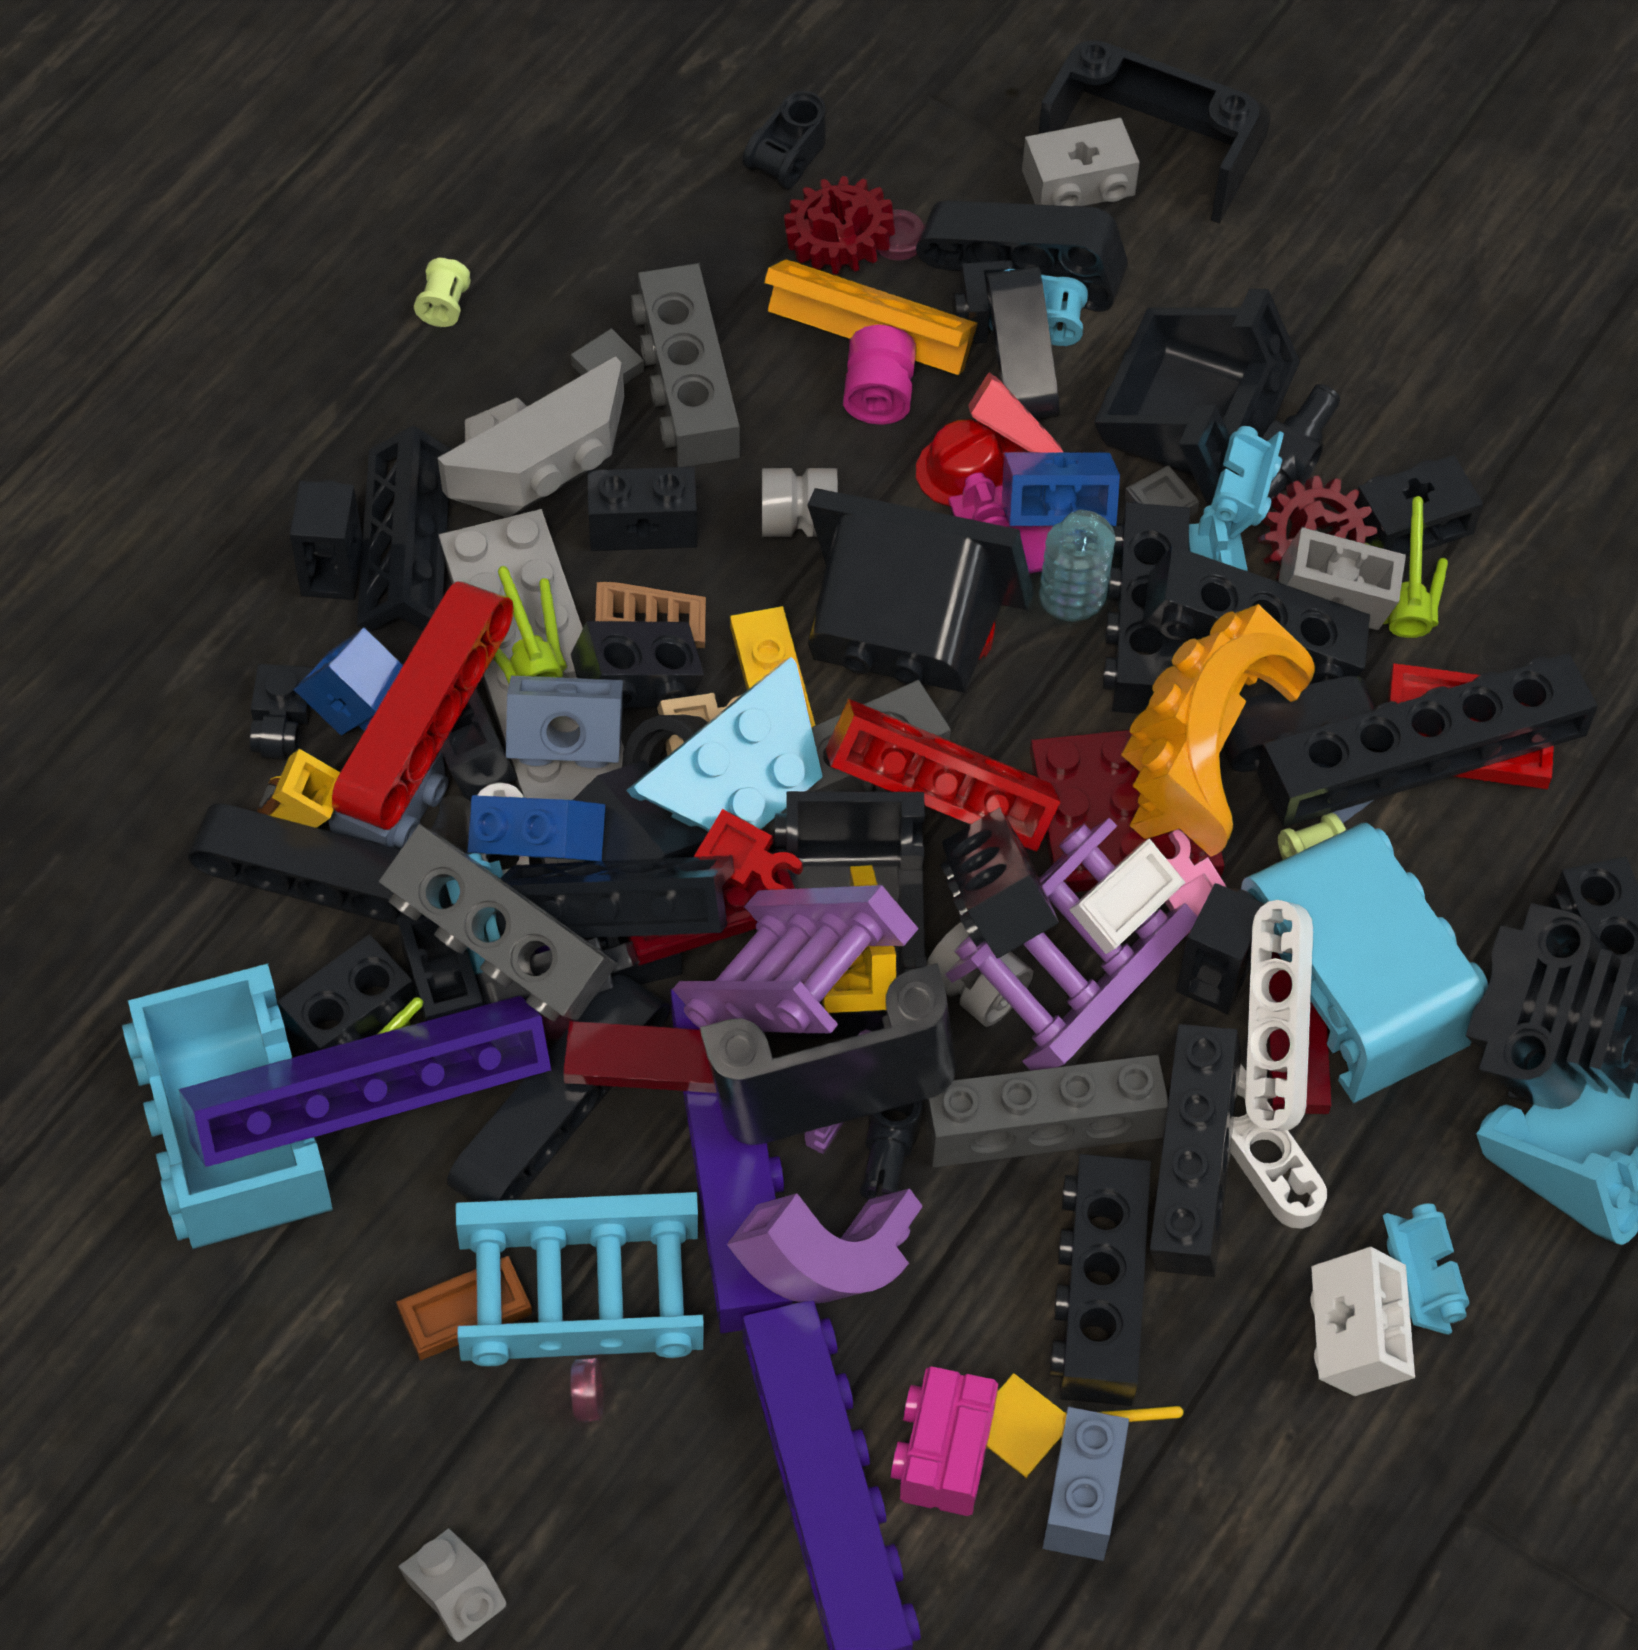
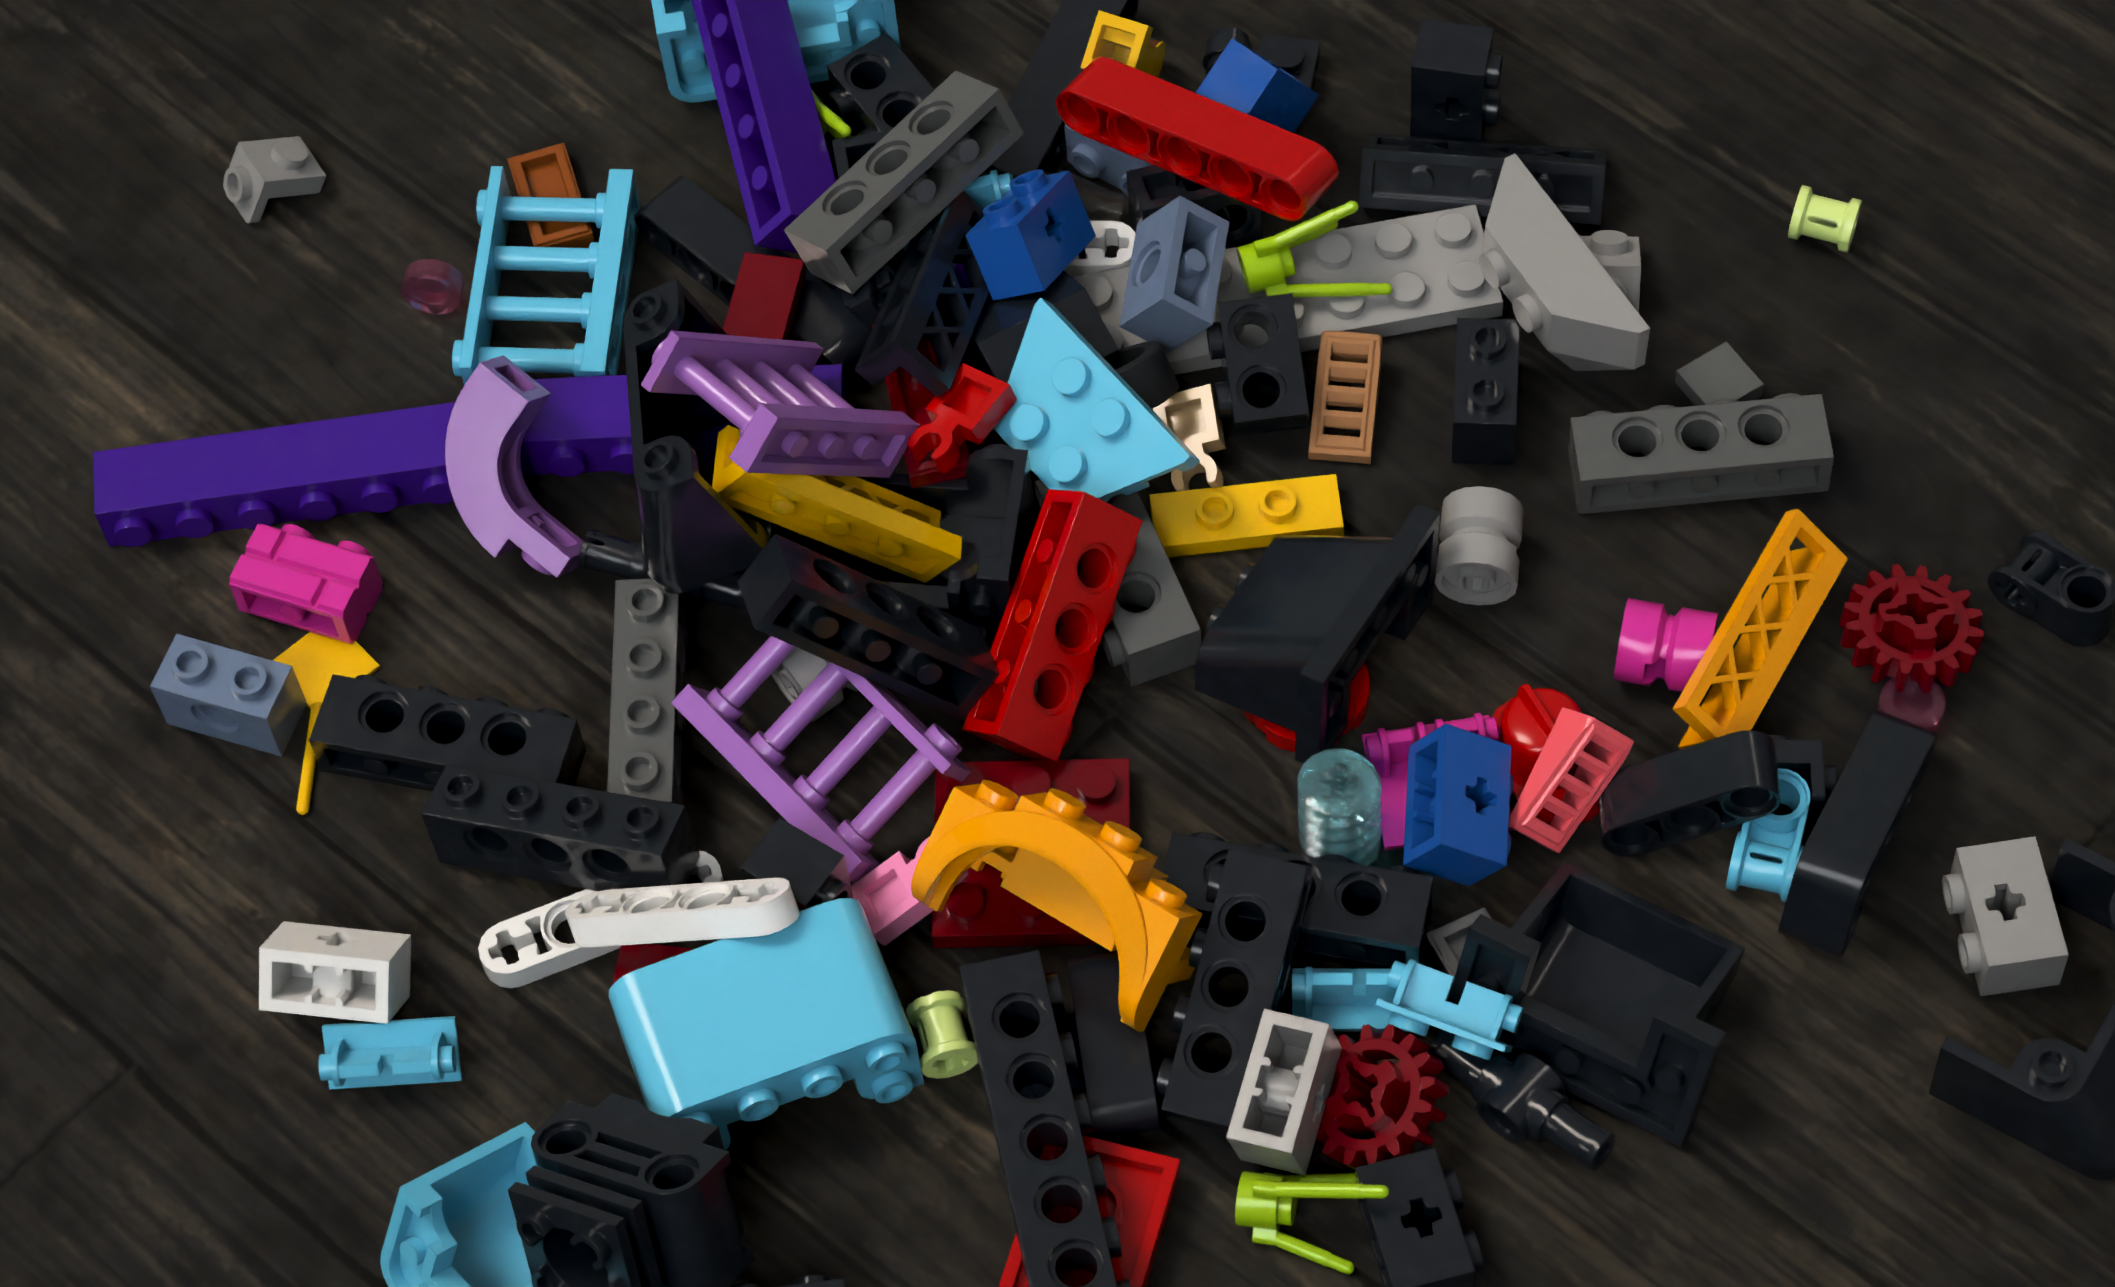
camera: 105 degrees right, 0 degrees up
white tile [1069,838,1186,954] -> none

